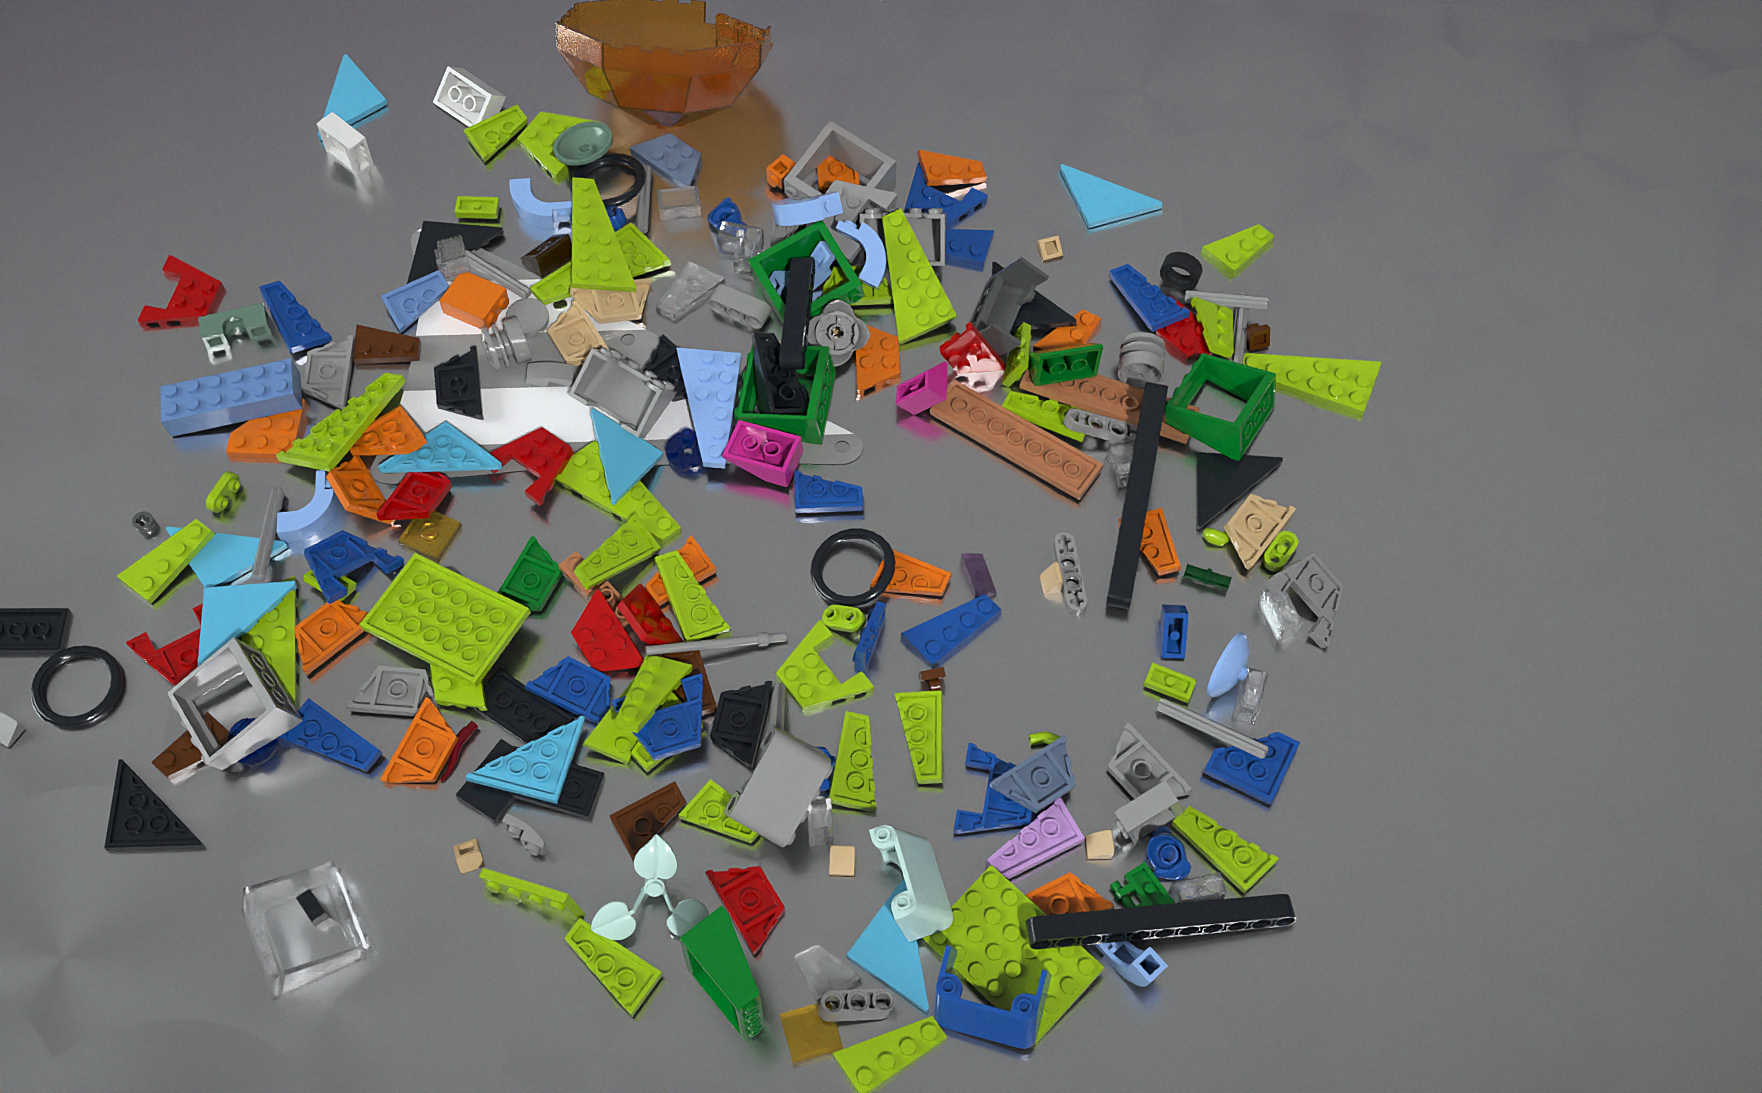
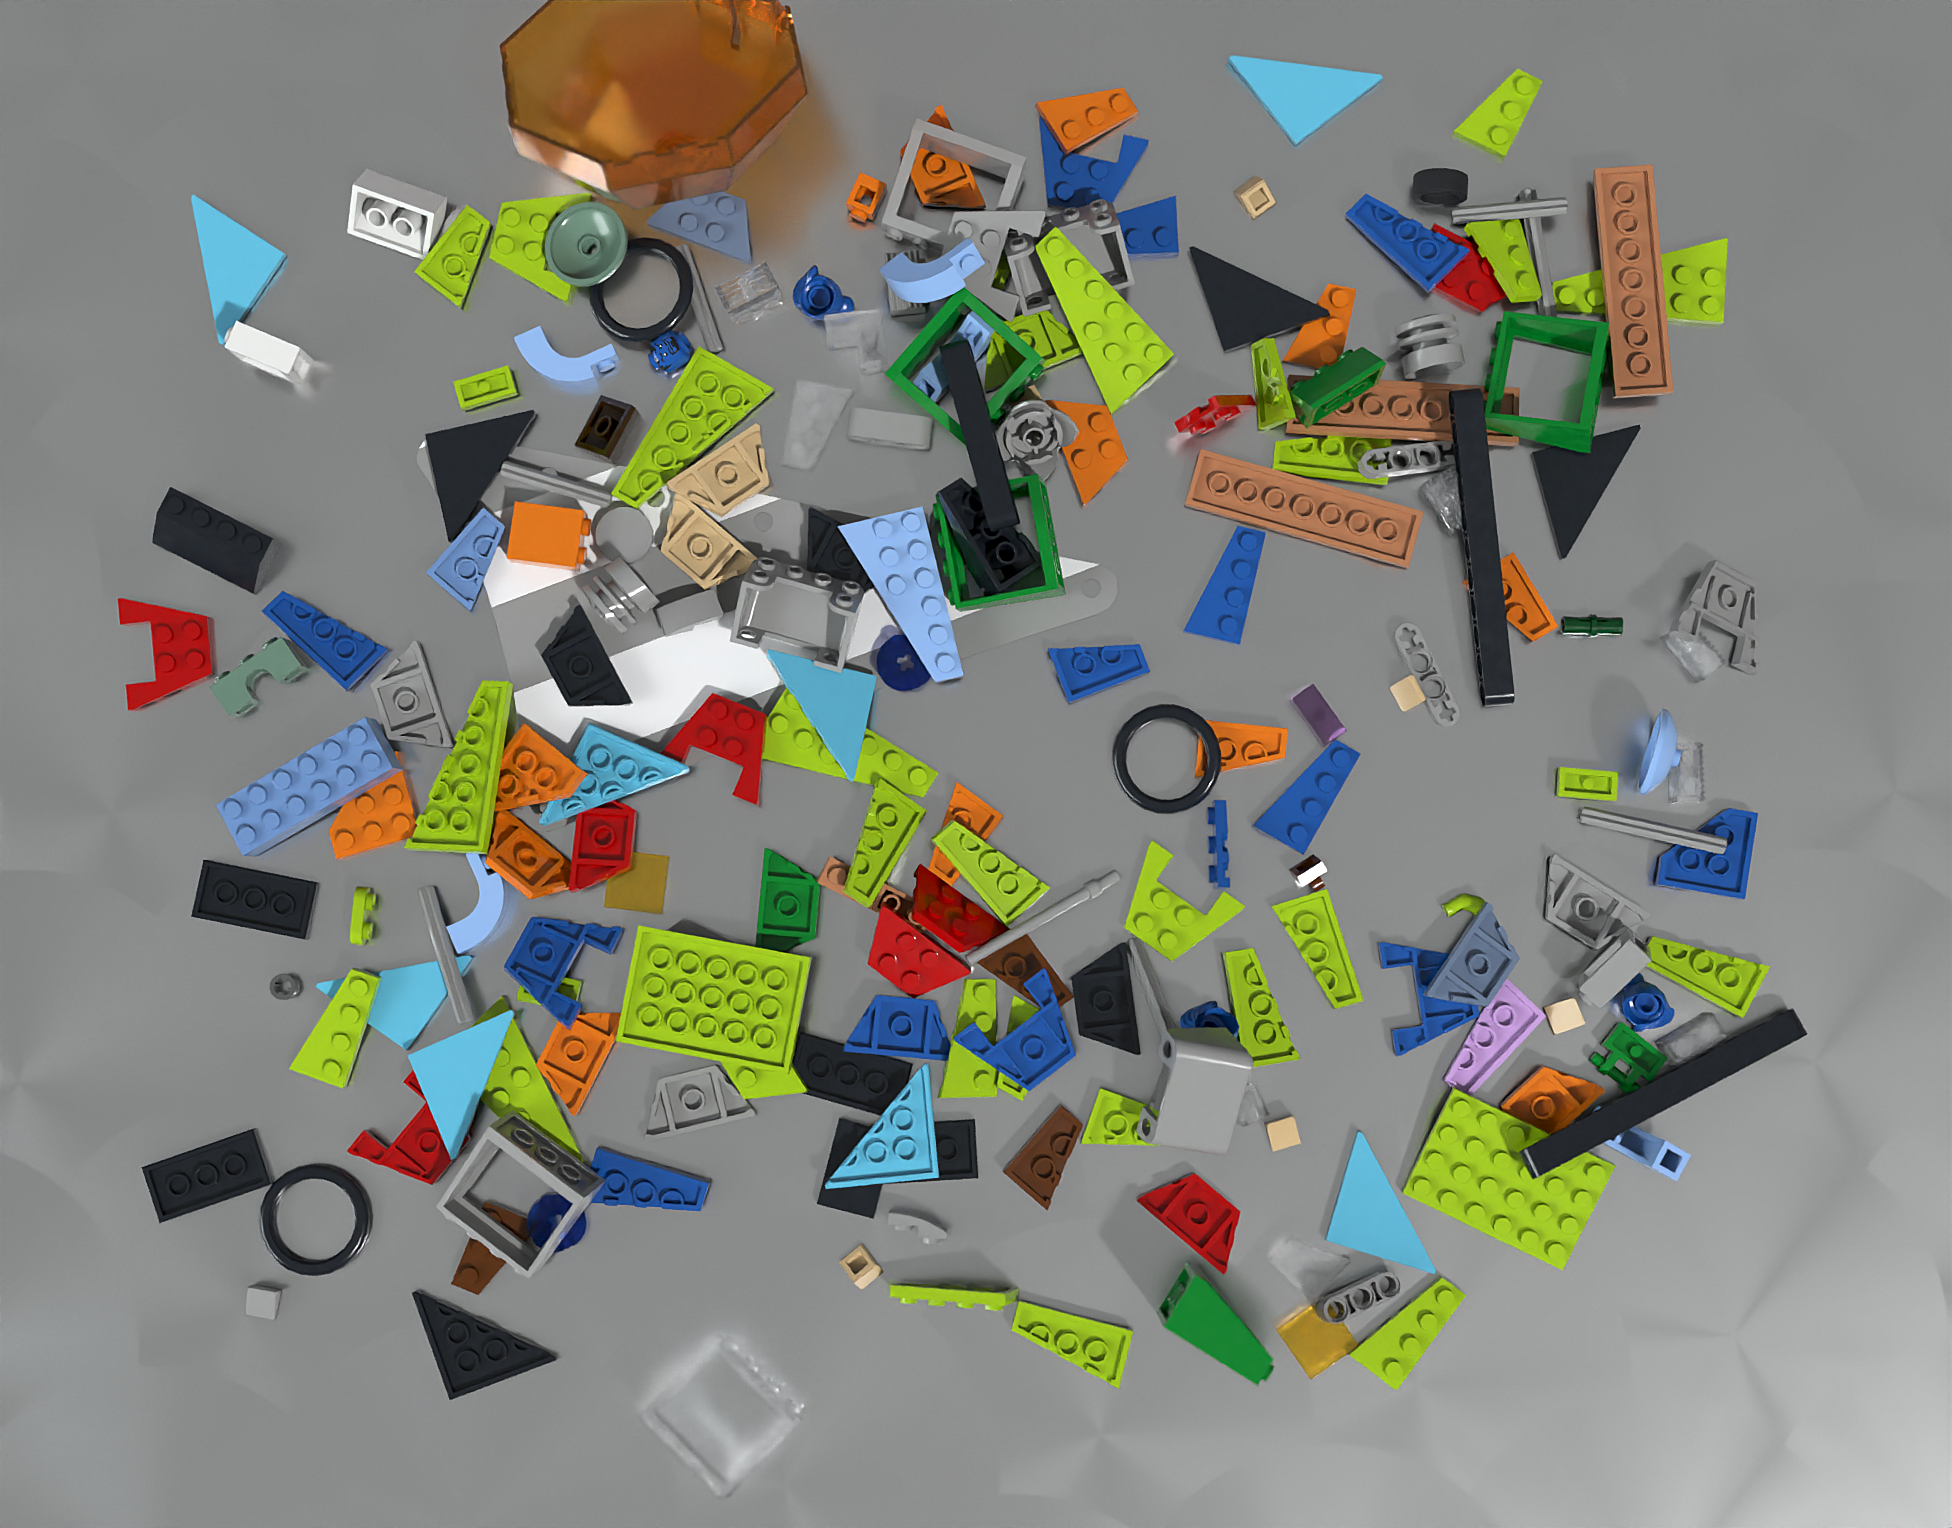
camera: 15 degrees left, 25 degrees up
black piece [296,889,329,927] -> none
reddish brown wing [353,324,421,365] -> none
orange wing [380,697,459,783] -> none
clear brick [434,235,471,278] -> none
dark red animal [440,721,478,781] -> none
lime wing [571,177,637,292] -> none
light aqua plant [591,834,709,940] -> none
lime wing [614,655,692,733] -> none
dark pink slope [722,420,803,487] -> none
lime plate [822,605,866,633] -> none
light blue arch [836,220,887,290] -> none
light aqua windscreen [869,825,954,942] -> none
dark pink slope [896,361,948,415] -> none
blue windscreen [935,945,1052,1049] -> none
dark grey windscreen [969,257,1049,355] -> none
blue slope [1160,604,1189,659] -> none
lime arm [1203,527,1231,546] -> none
tan wing [1224,494,1296,570] -> none
reddish brown tile [1246,323,1271,351] -> none
lime plate [1263,531,1299,571] -> none
none -> black slope [152,487,282,594]
none -> black tile [191,860,320,940]
none -> blue wing [1183,526,1266,645]
none -> nougat plate [1593,164,1673,398]

